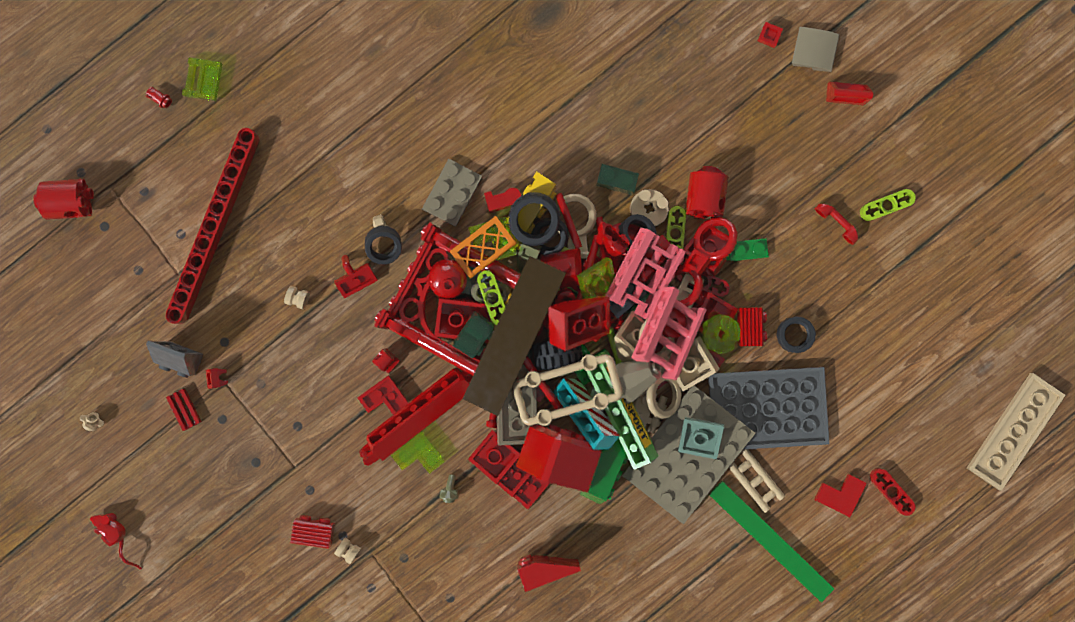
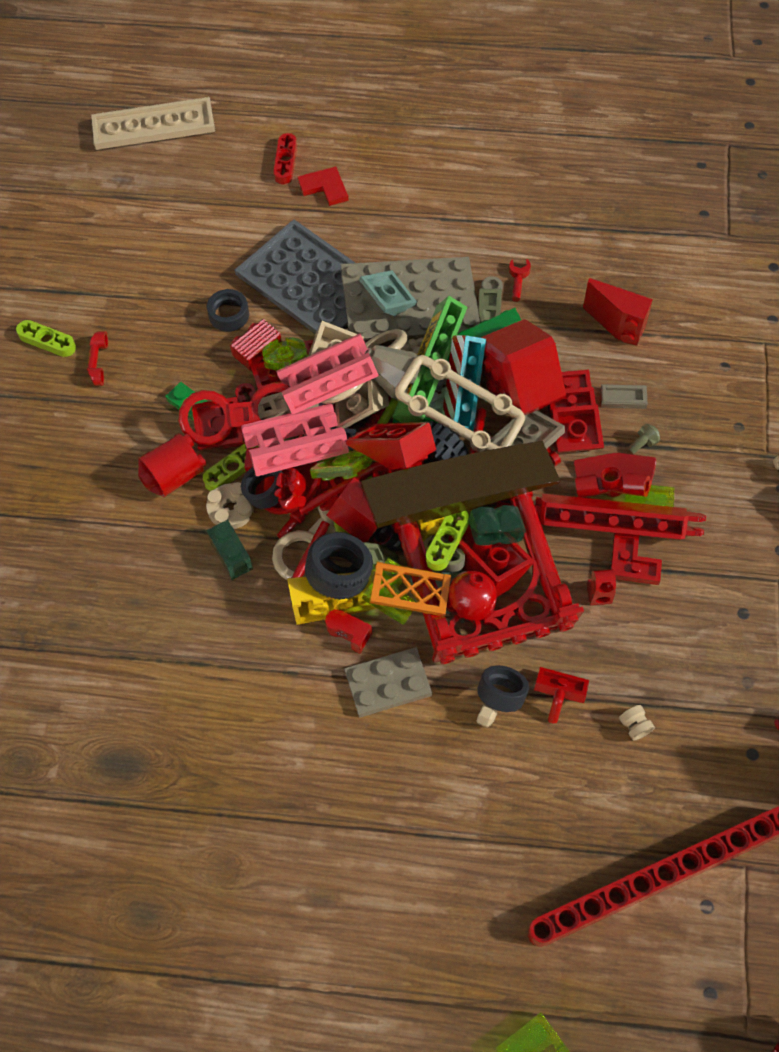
camera: 135 degrees left, 25 degrees down
green tile [708,481,834,603] -> none
tan bar [728,449,785,512] -> none
none -> olive plate [479,289,502,322]
none -> dark tan tile [481,276,503,290]
none -> red piece [509,258,531,302]
none -> red panel [574,453,657,498]
none -> dark tan tile [600,384,648,409]

